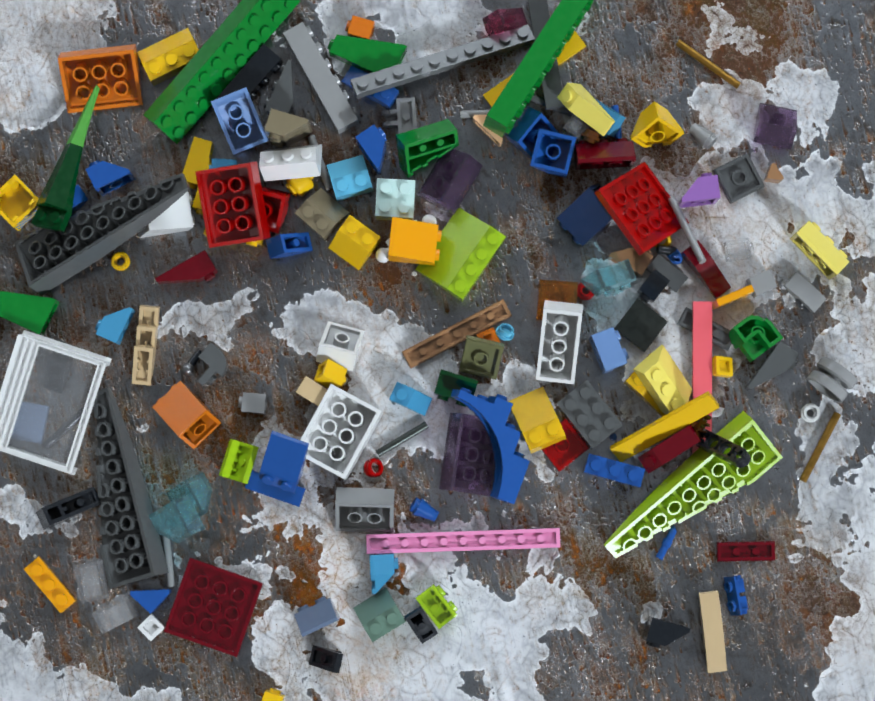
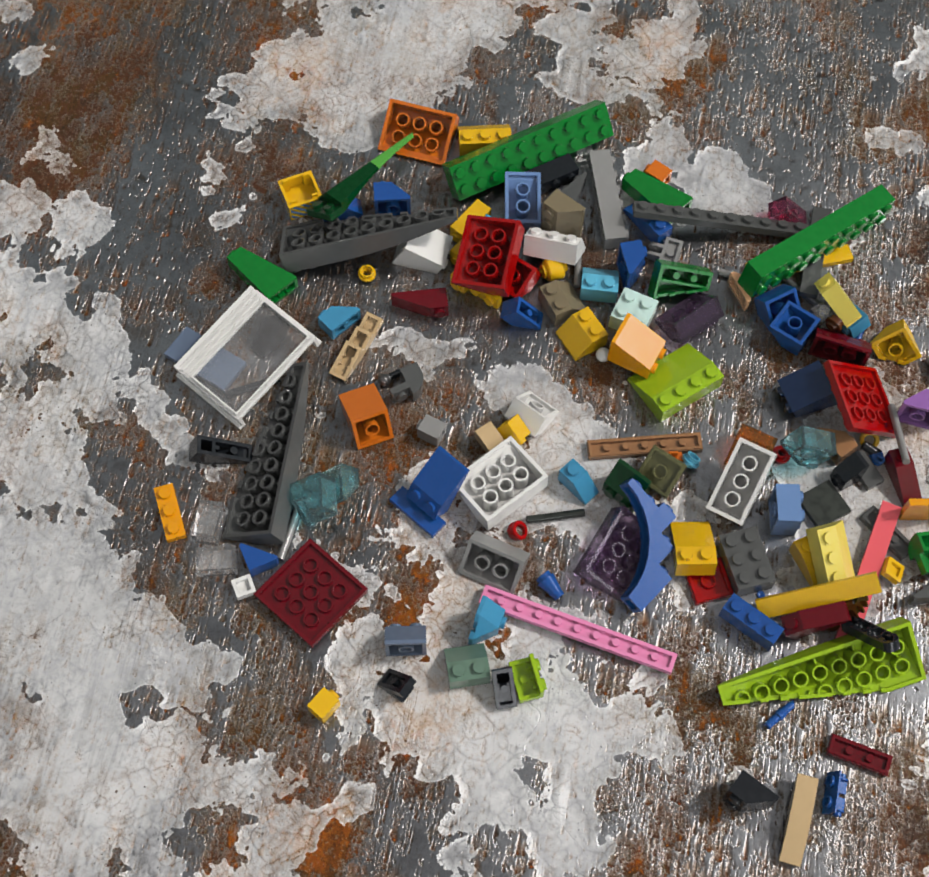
camera: 20 degrees right, 20 degrees down
lime bracket [219,439,259,484] -> none

